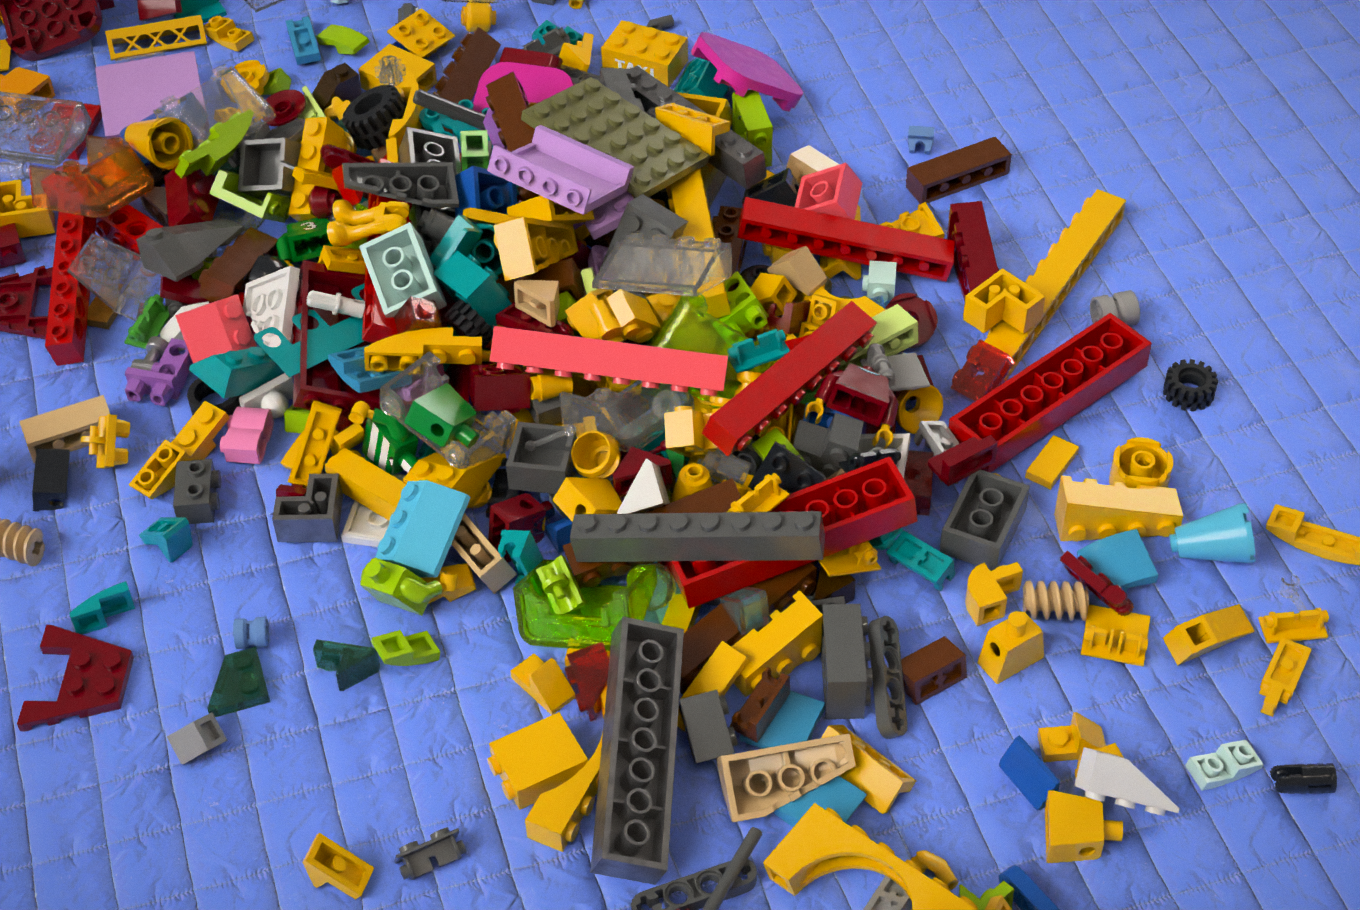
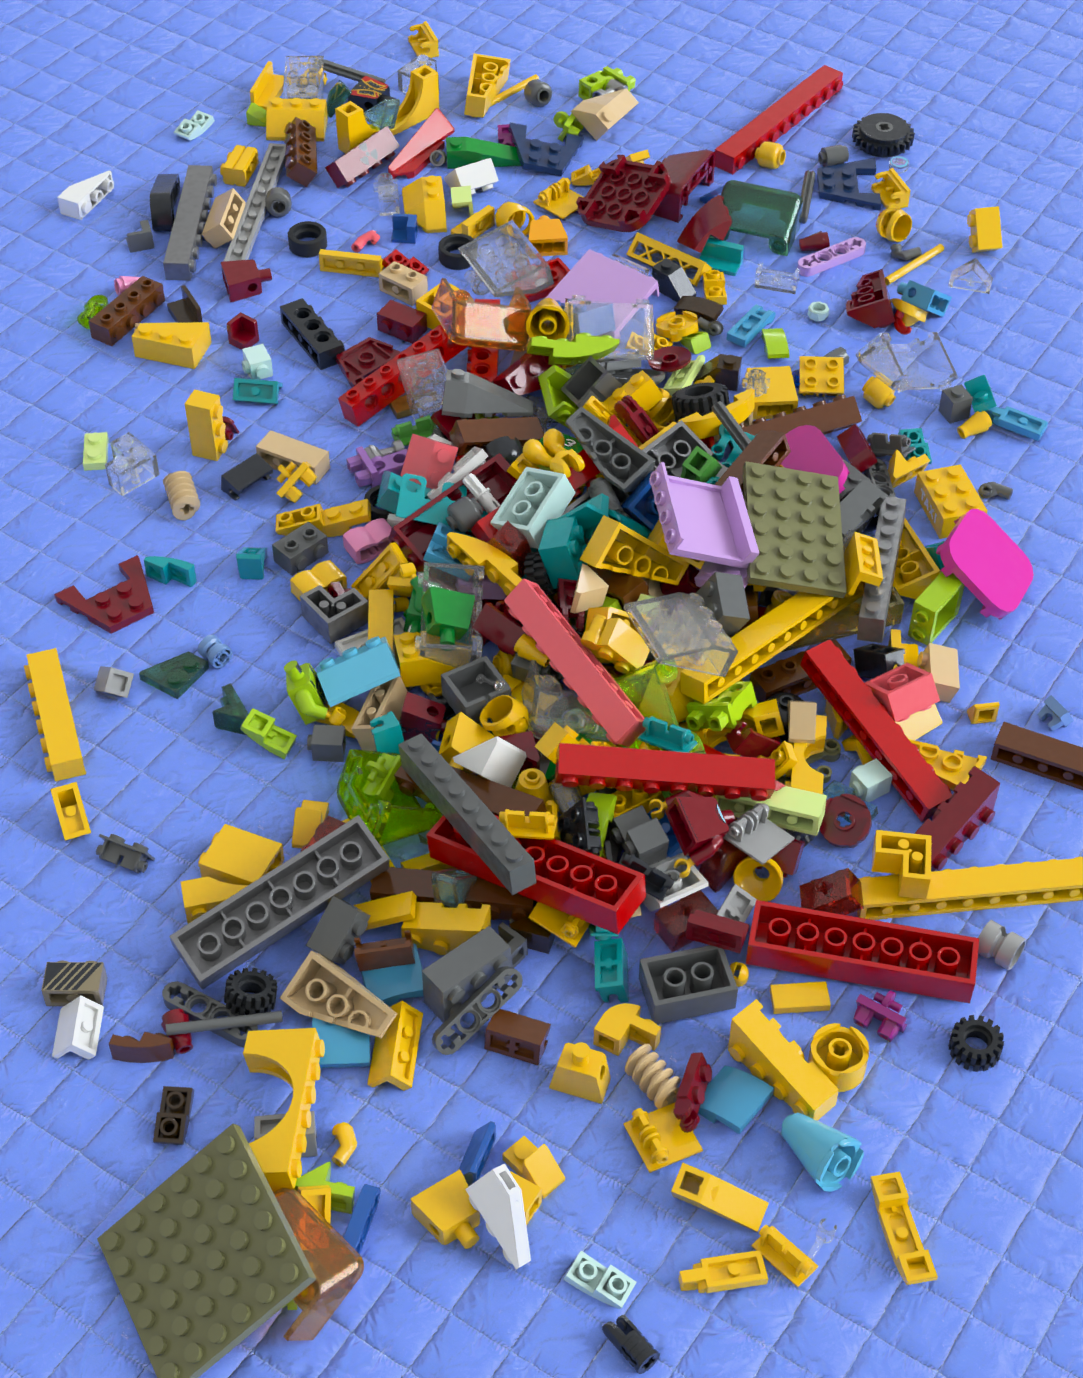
camera: 50 degrees right, 0 degrees up
yellow tile [462,207,522,225] -> none
none -> yellow brick [24,648,86,782]
none -> black tyre [224,968,278,1016]
none -> yellow brick [290,560,347,601]
none -> dark grey brick [307,724,346,762]
none -> dark grey head [446,496,483,533]
none -> black slope [652,258,696,303]
none -> dark brown slope [674,296,724,322]
none -> dark grey arm [698,317,724,336]
none -> magenta hips [853,990,907,1042]
none -> yellow slope [967,702,1000,724]

